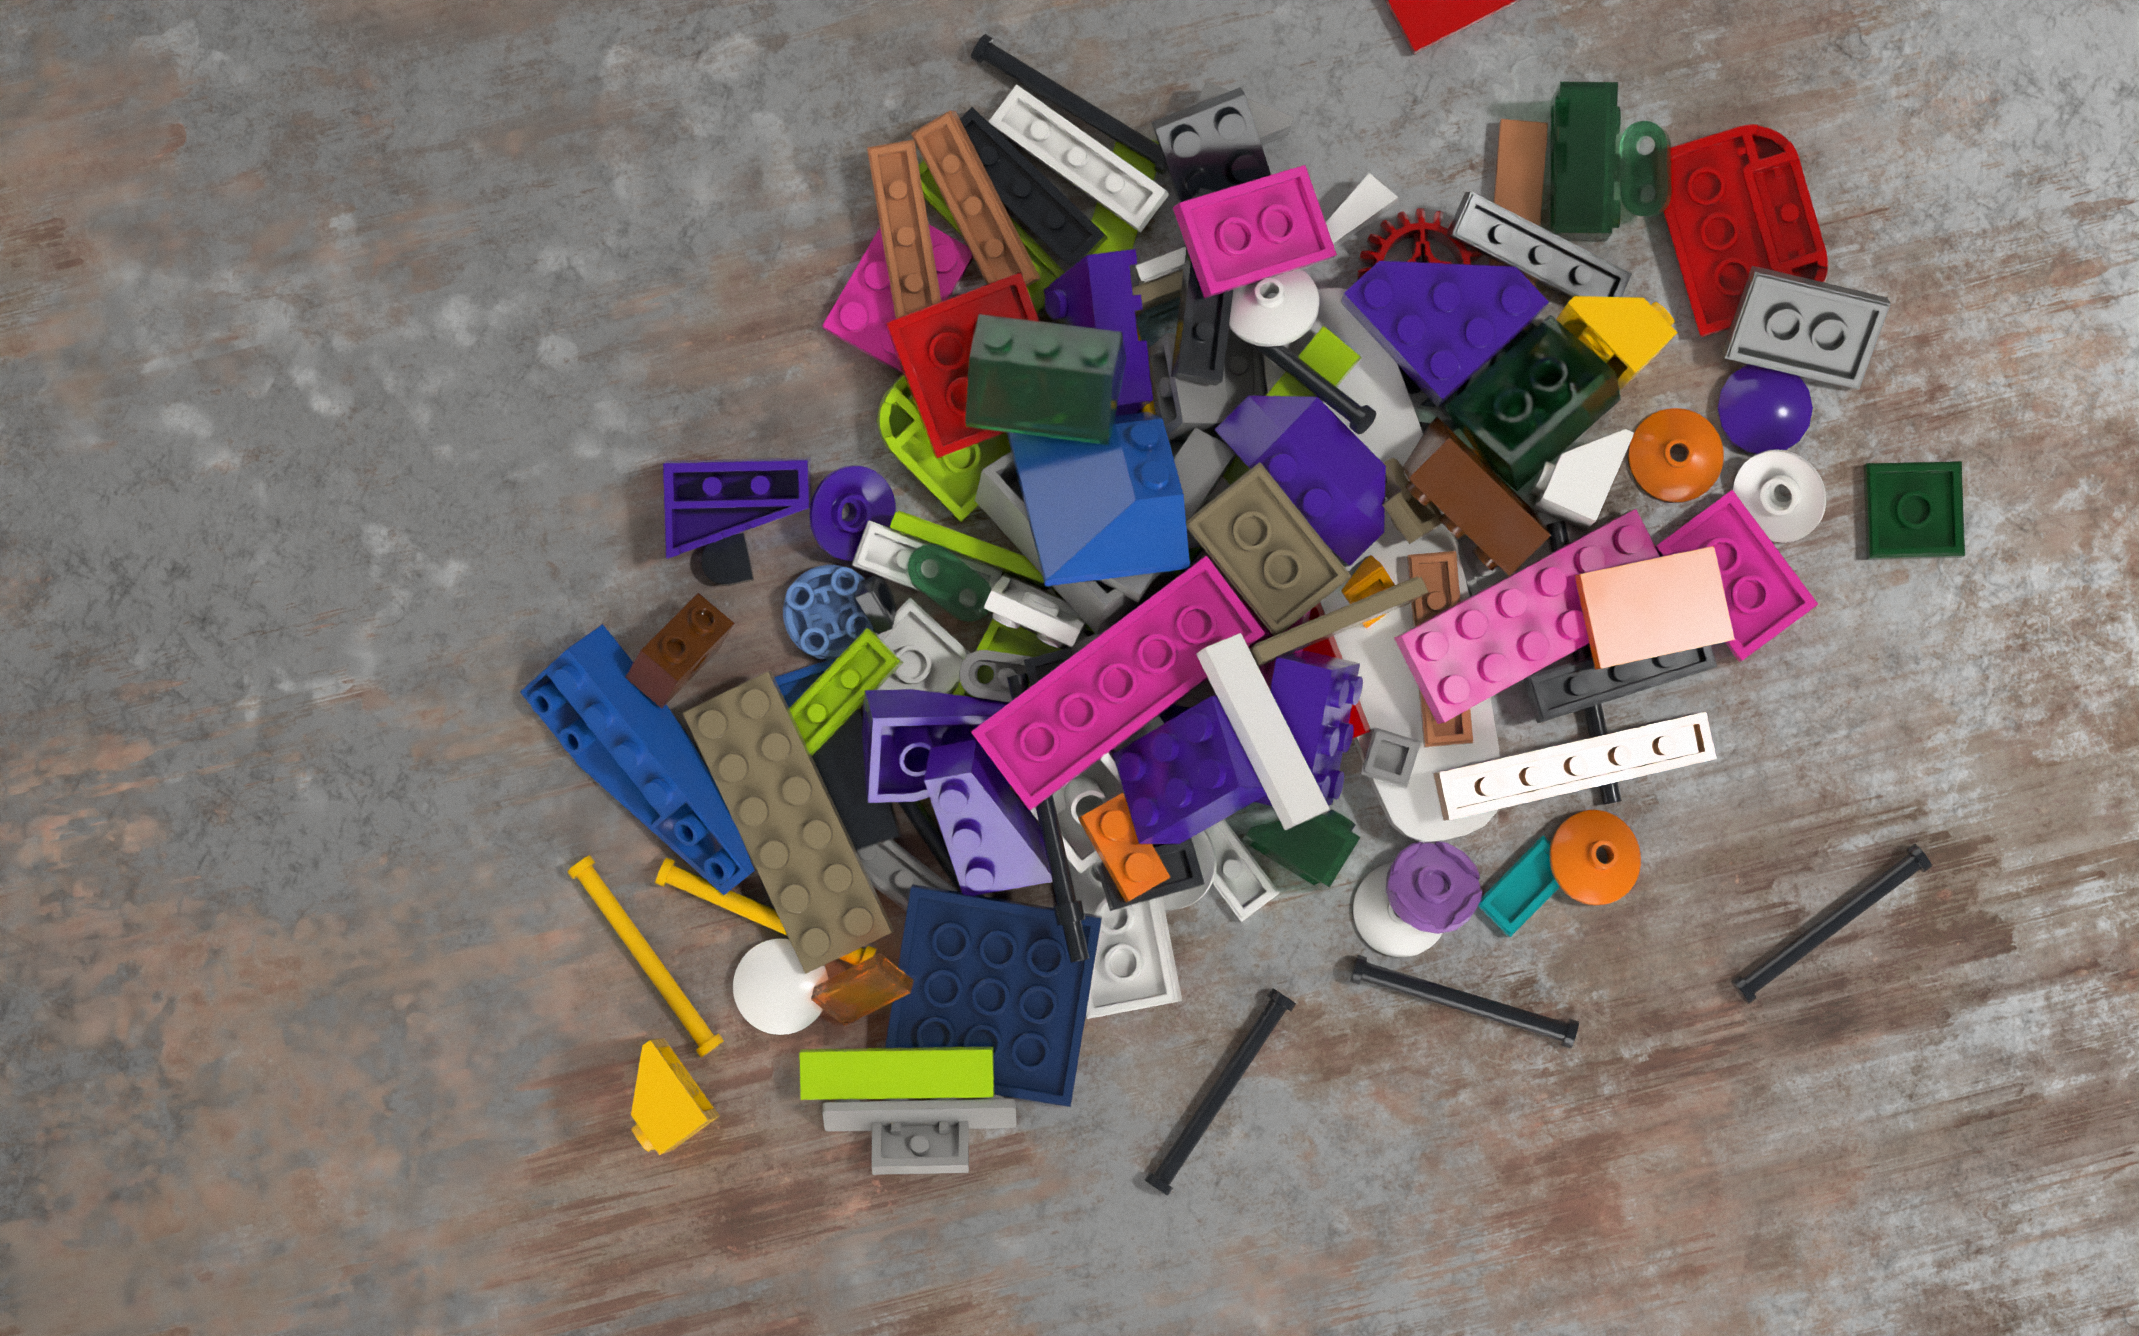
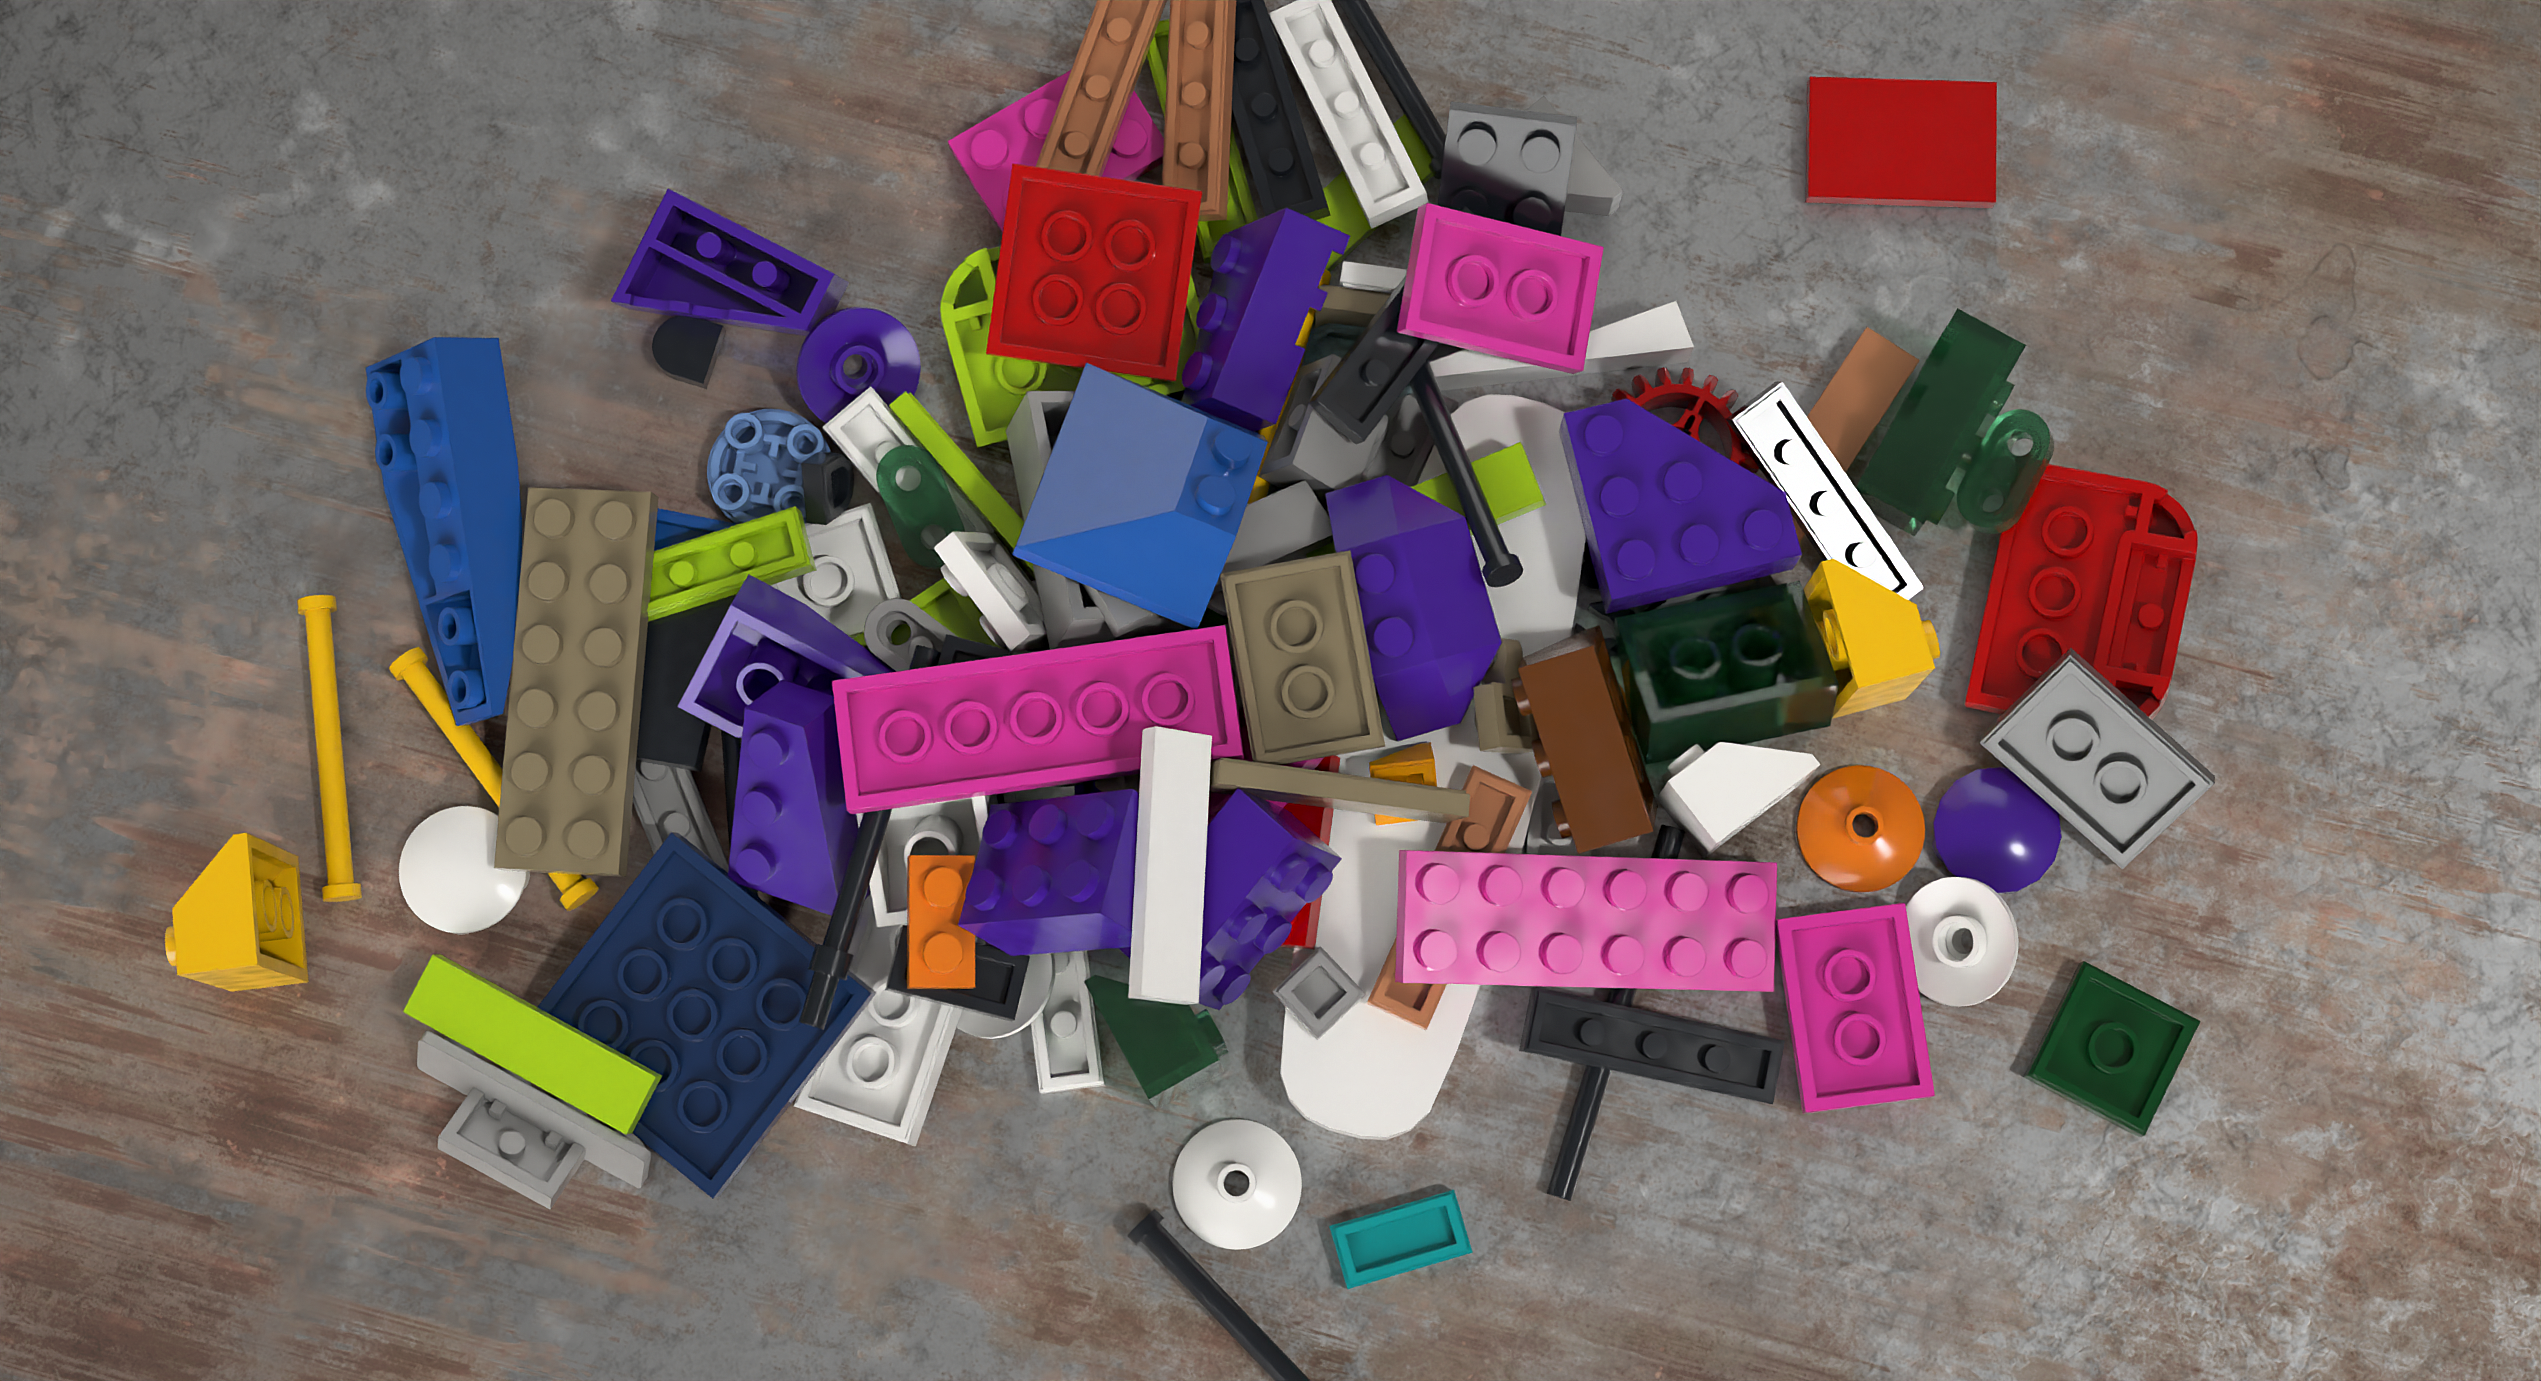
camera: 30 degrees right, 5 degrees down
reddish brown brick [625,593,735,708] -> none
clear orange tile [811,953,914,1026] -> none
clear green slope [965,314,1127,445] -> none
black bar [1144,988,1296,1196] -> none
white dish [1229,269,1320,347] -> none
medium lavender tile [1386,842,1482,934] -> none
plate [1433,712,1716,821] -> none
orange dish [1549,810,1641,906] -> none
tile [1575,546,1735,670] -> none

